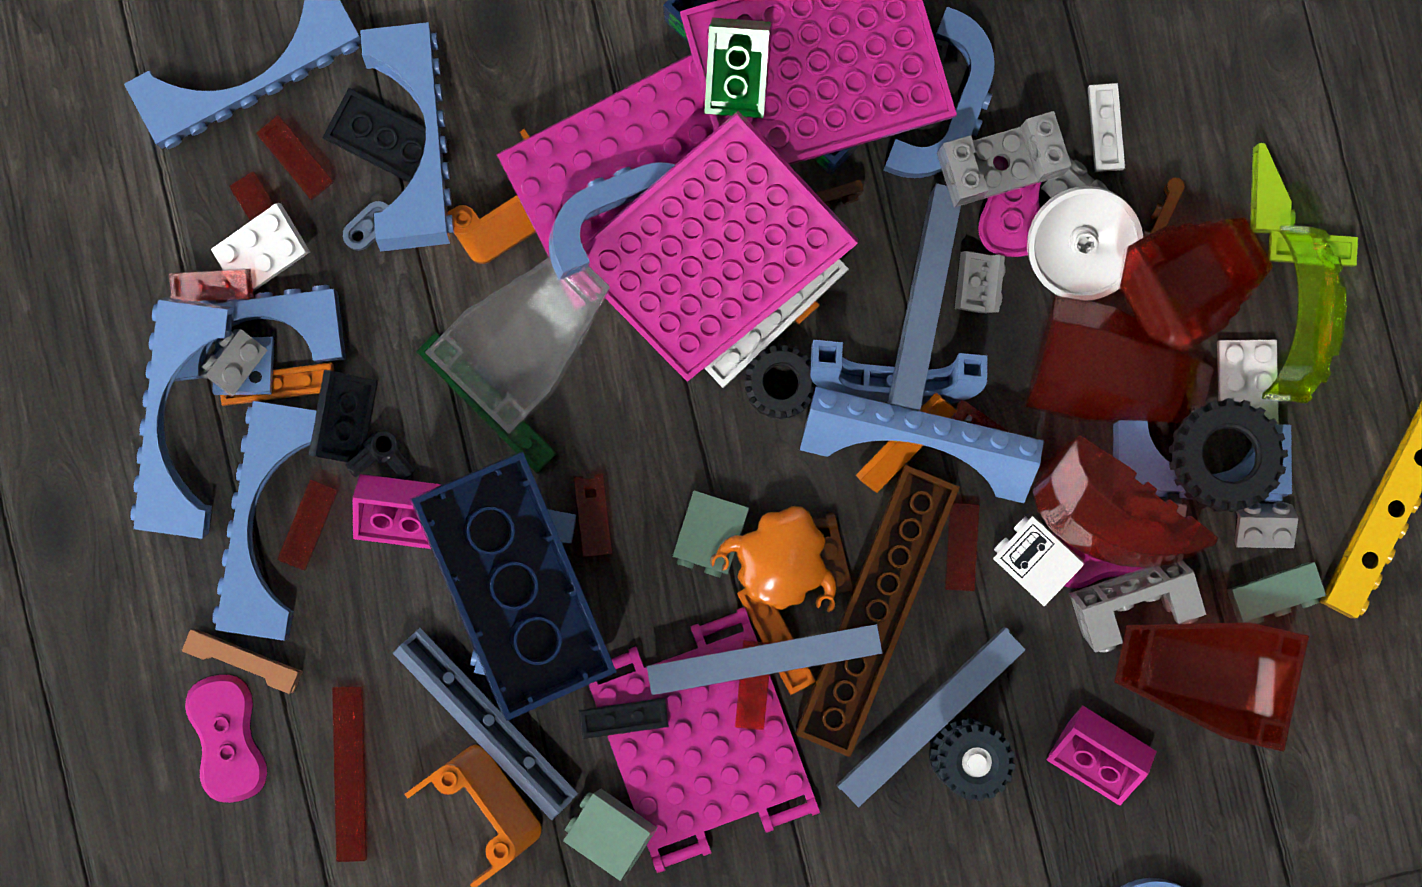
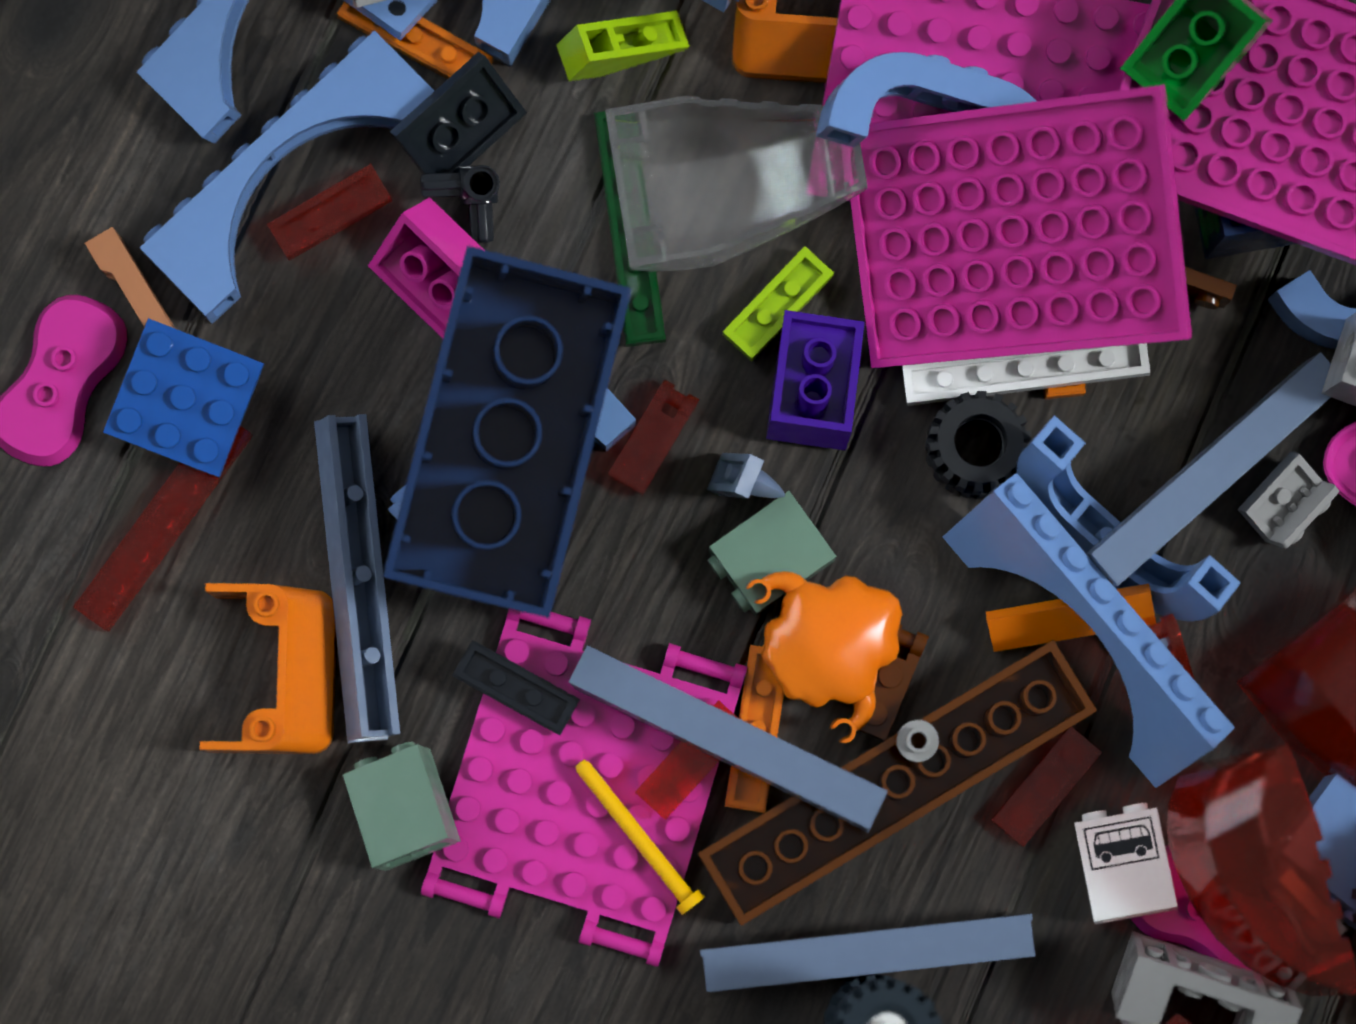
camera: 35 degrees right, 5 degrees down
none -> blue plate [103,318,265,477]
none -> lime slope [557,11,689,81]
none -> yellow bar [575,760,705,915]
none -> sand blue tile [707,453,785,499]
none -> lime plate [722,246,834,362]
none -> dark purple slope [766,310,865,451]
none -> light grey plate [896,720,939,762]

